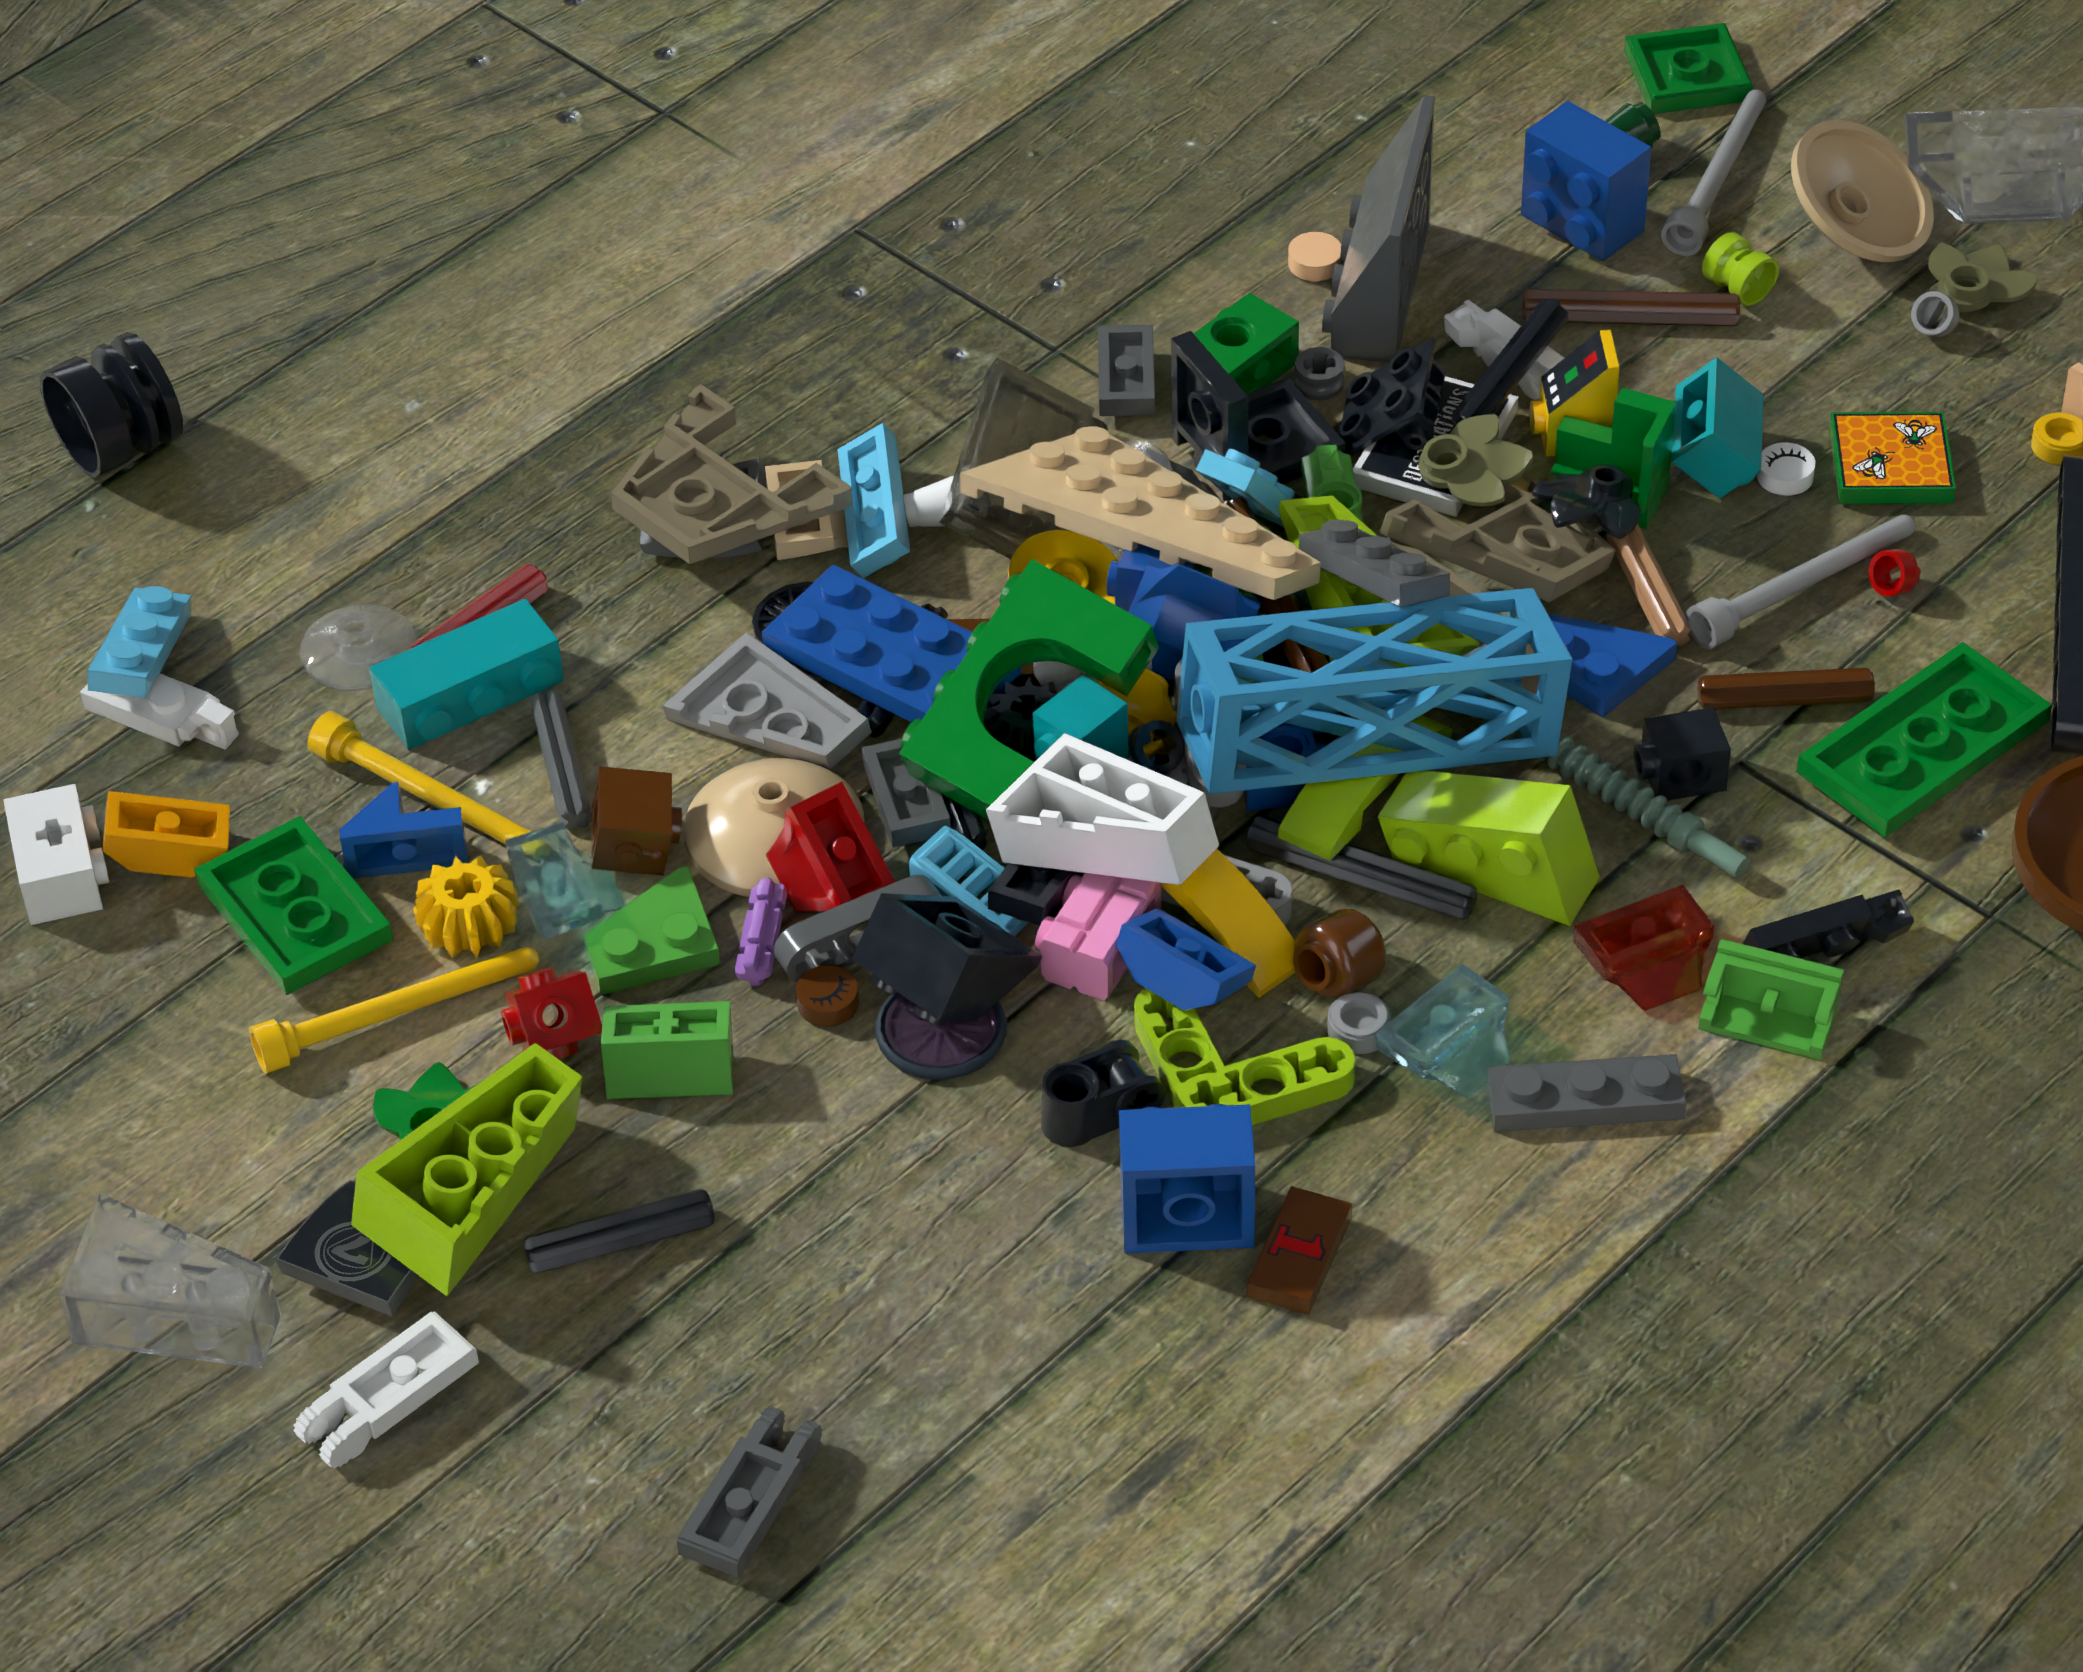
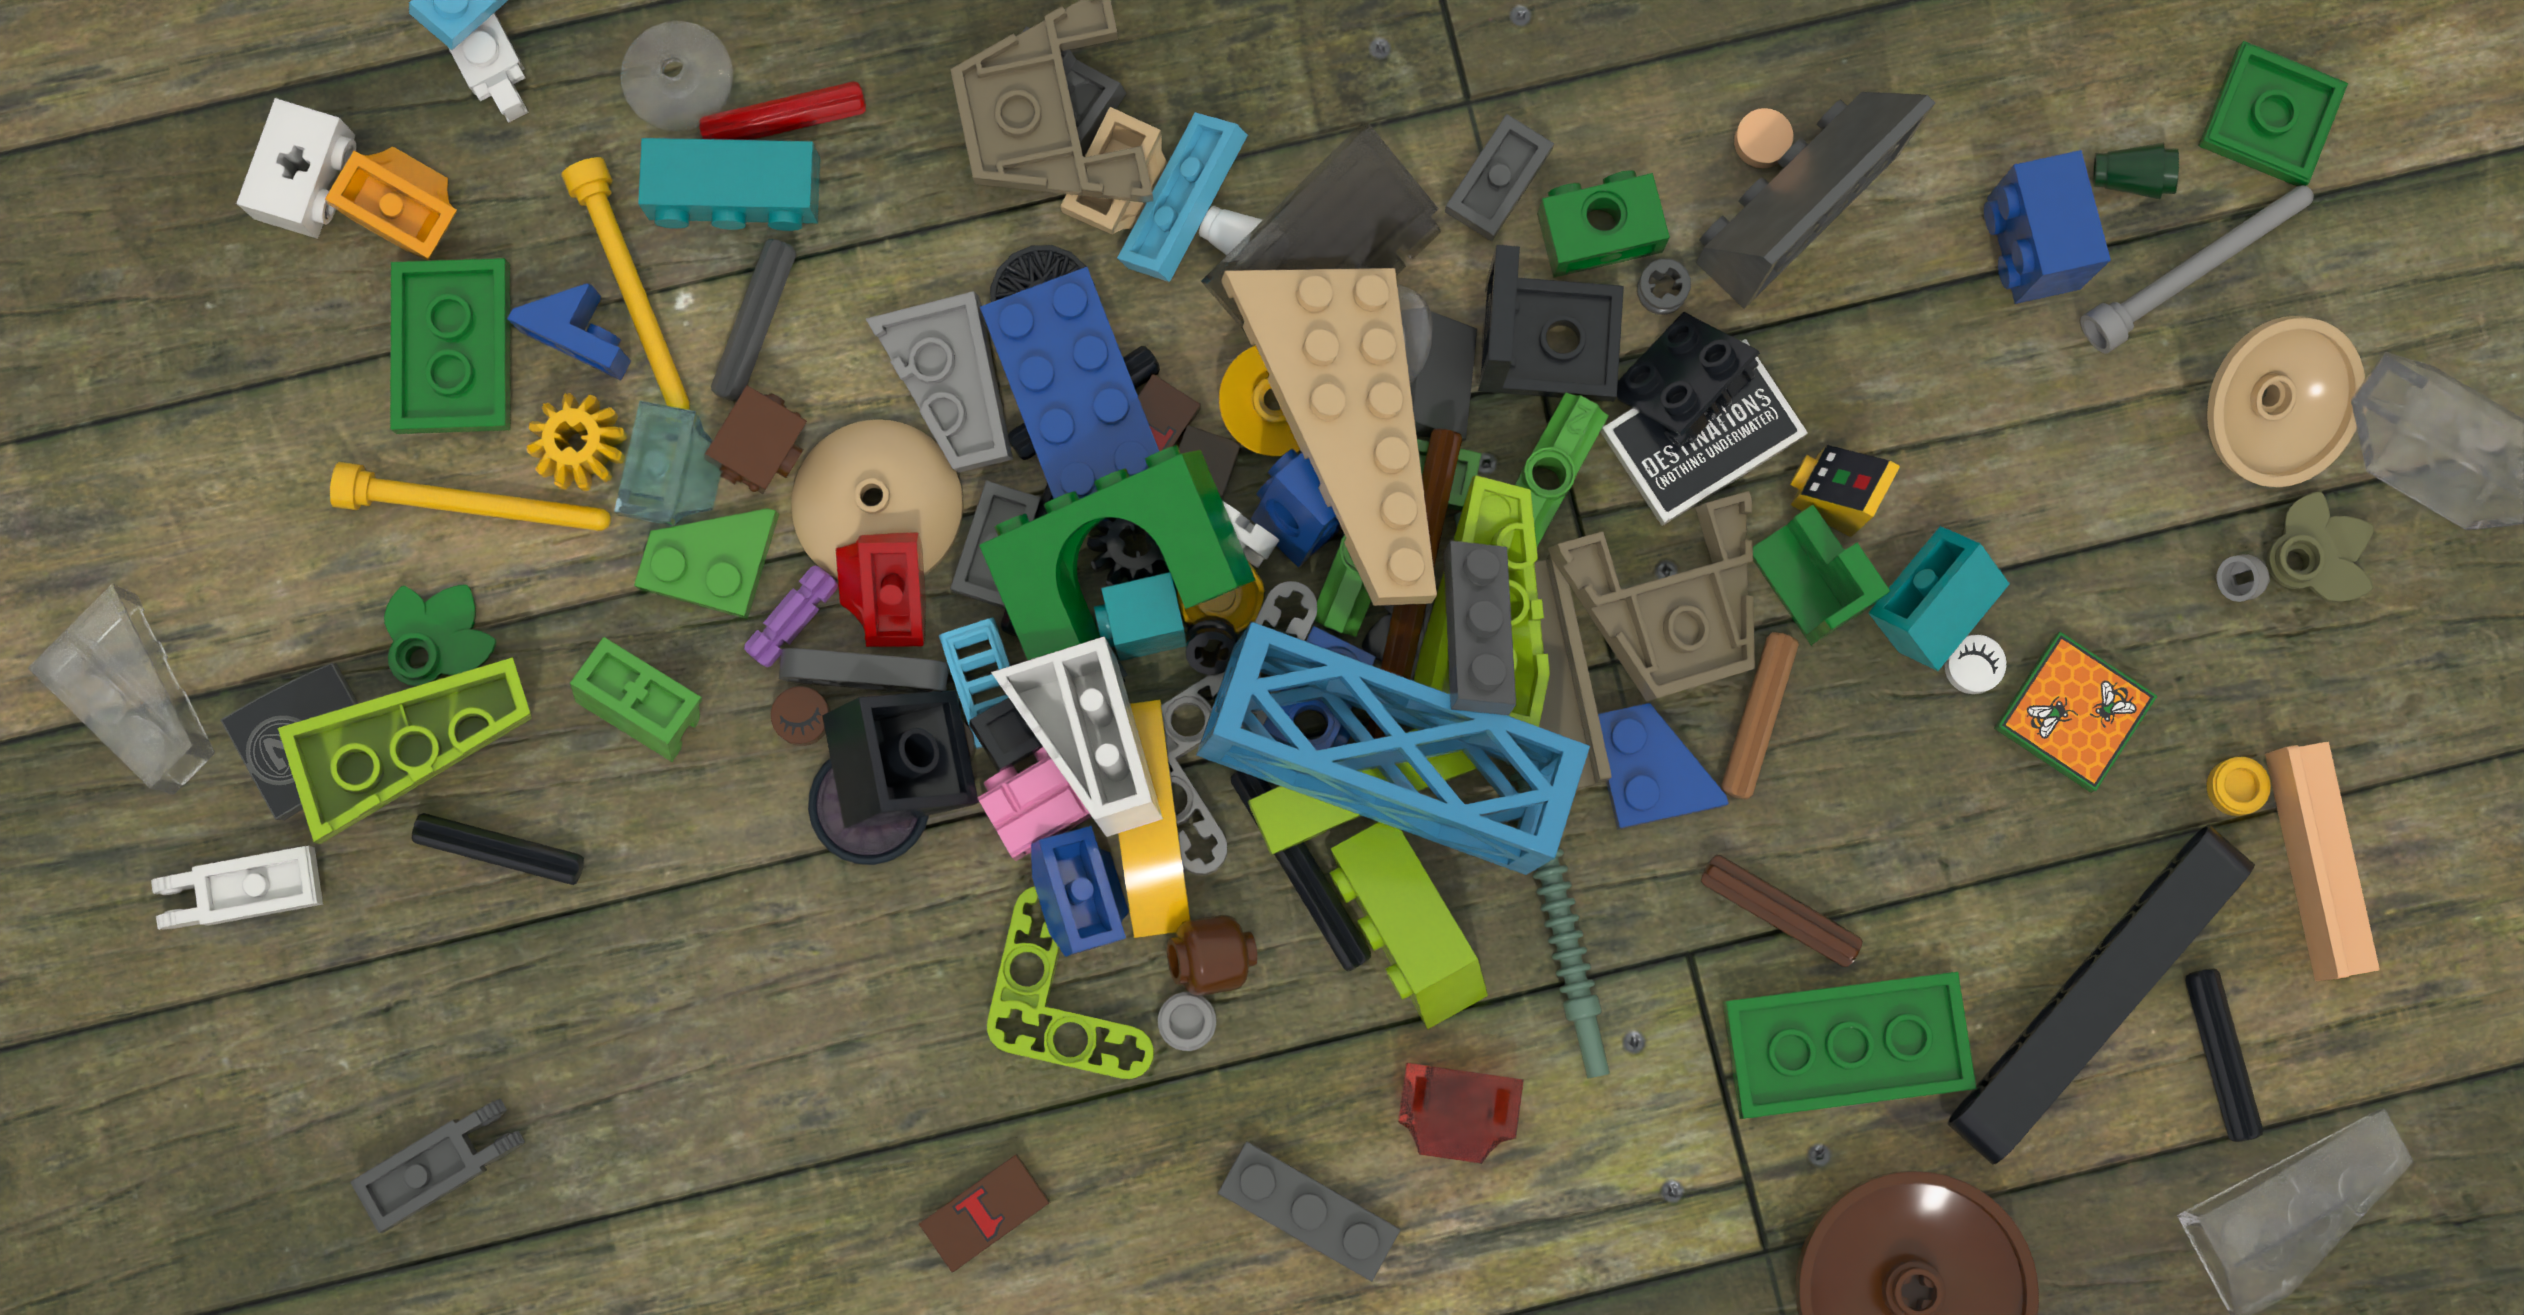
camera: 30 degrees right, 35 degrees up
red brick [500,967,602,1059] -> none
black piece [1041,1039,1166,1147] -> none
blue brick [1119,1104,1255,1254] -> none
blue slope [1129,557,1262,652] -> none
medium azure plate [1196,449,1295,527] -> none
clear light blue slope [1376,964,1511,1098] -> none
olive plate [1419,414,1534,507] -> none
white hinge [1444,300,1564,400] -> none
black axle [1452,299,1569,425] -> none
reddish brown axle [1522,289,1741,326] -> none
black plate [1532,465,1641,539] -> none
black brick [1634,707,1731,801] -> none
light grey piece [1686,515,1916,649] -> none
bright green hinge [1698,939,1844,1061] -> none
lime wheel [1702,232,1779,306] -> none
black hinge [1742,889,1914,959] -> none
red hinge [1868,549,1921,597] -> none

